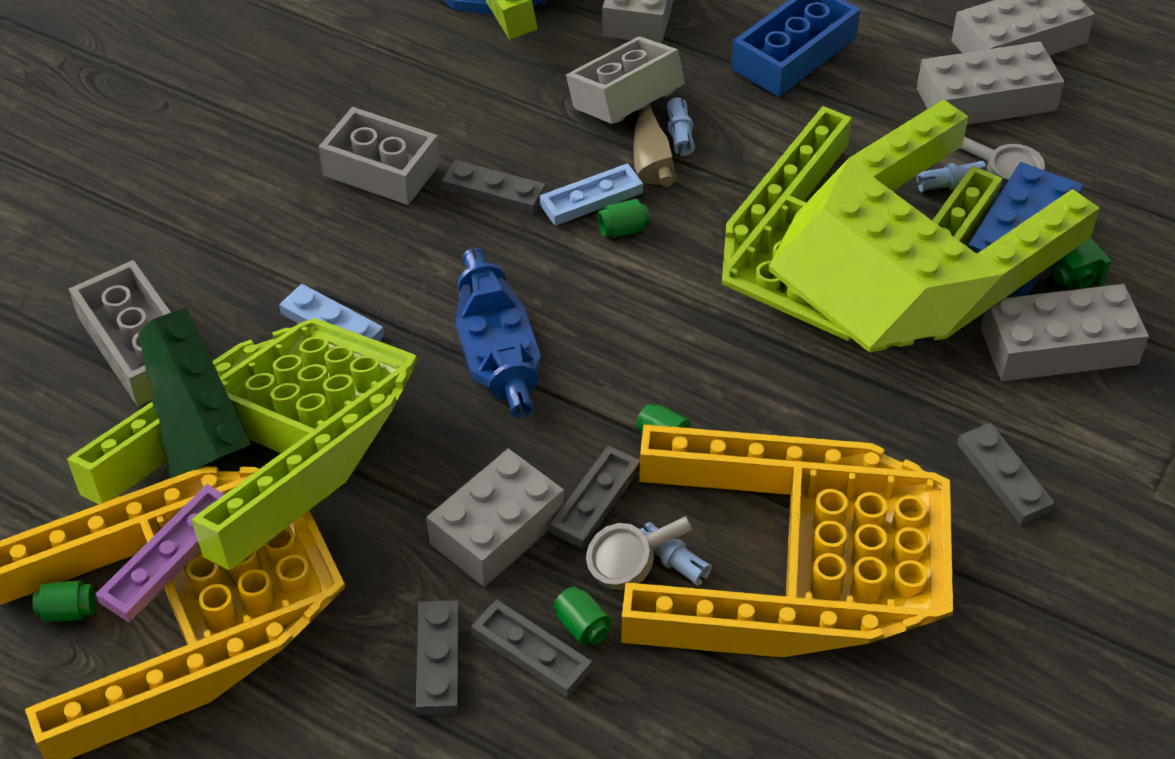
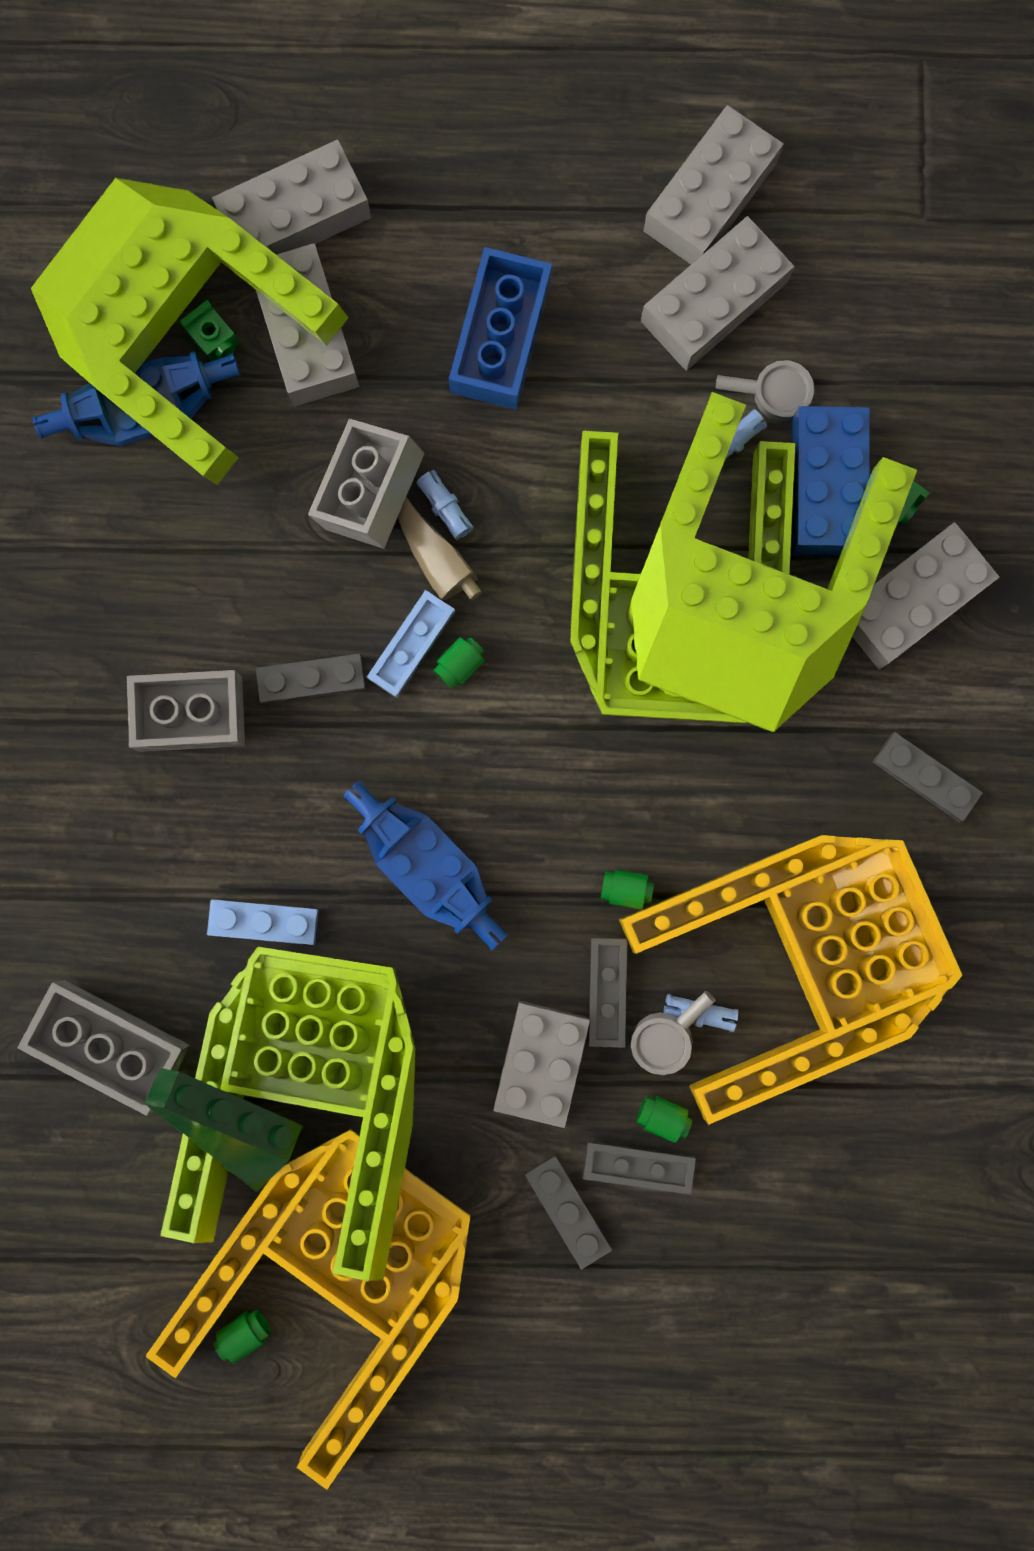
camera: 30 degrees left, 35 degrees up
medium lavender plate [96,484,225,622] -> none

